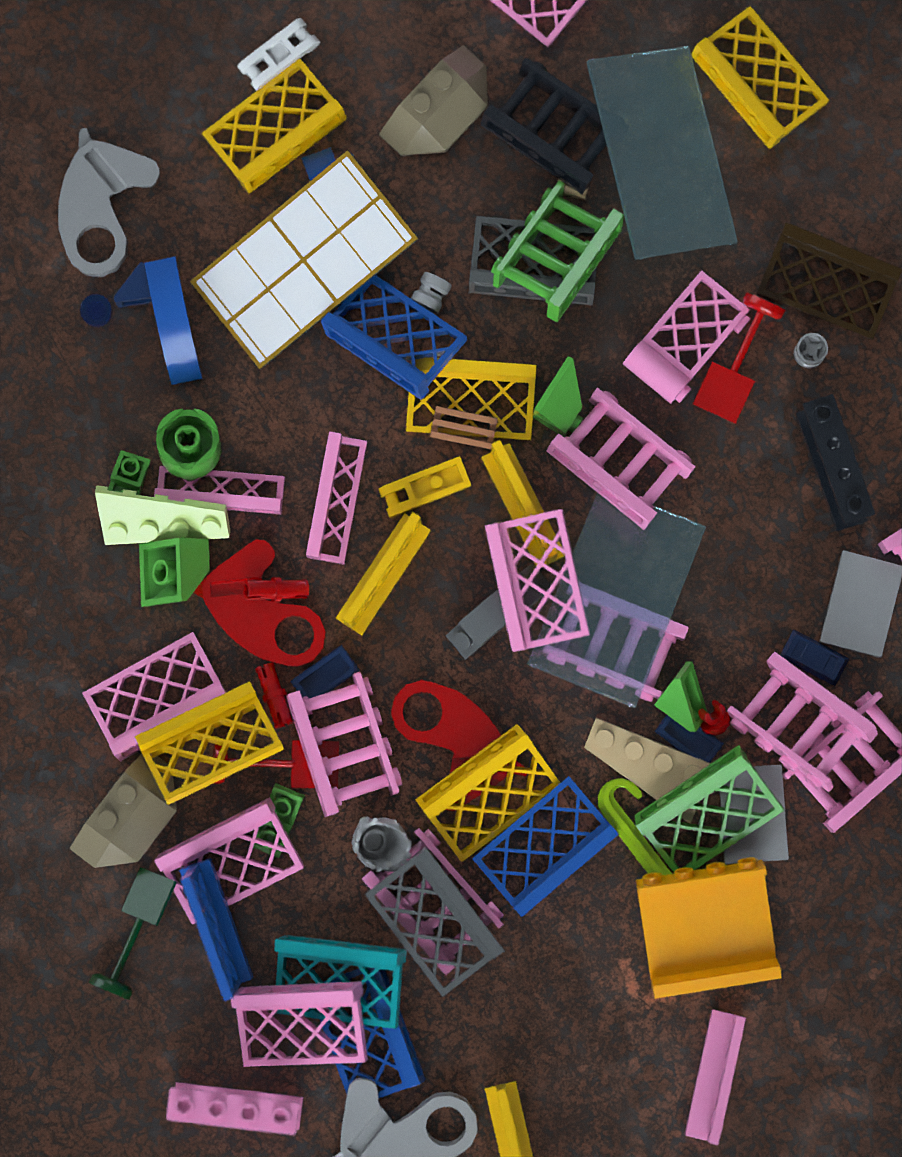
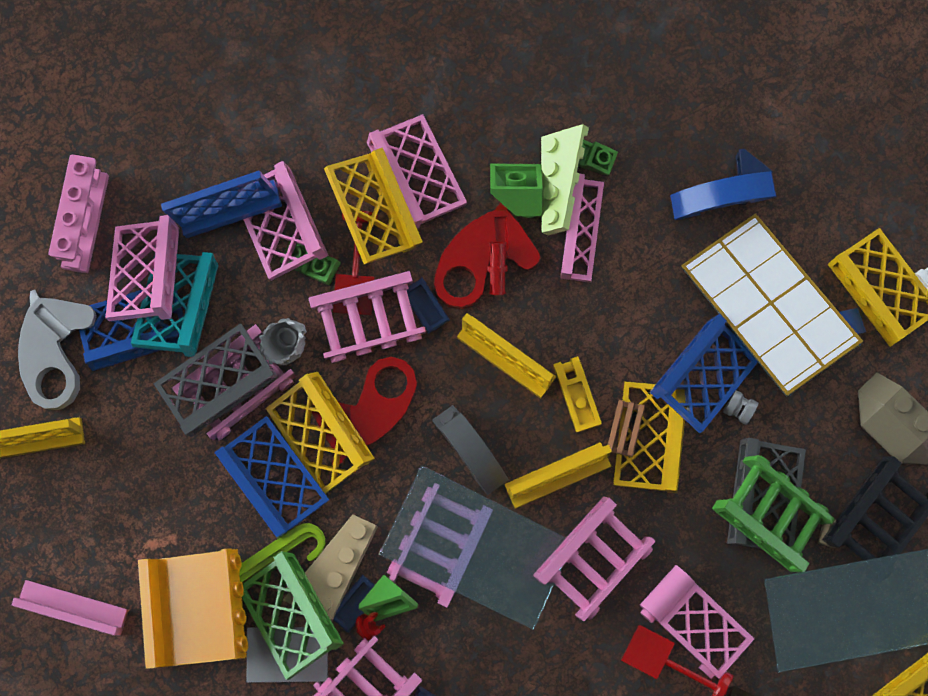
camera: 90 degrees right, 5 degrees down
light grey animal [58,128,160,277] -> none
dark tan wedge [70,754,177,868] -> none
clear blue tile [80,294,112,327] -> none
piece [89,867,177,1000] -> none
bright green brick [156,408,222,481] -> none
red pin [255,662,294,729] -> none
bright pink fence [306,431,367,565] -> none
bright pink fence [485,509,590,652] -> none
bright green slope [533,356,584,438] -> none

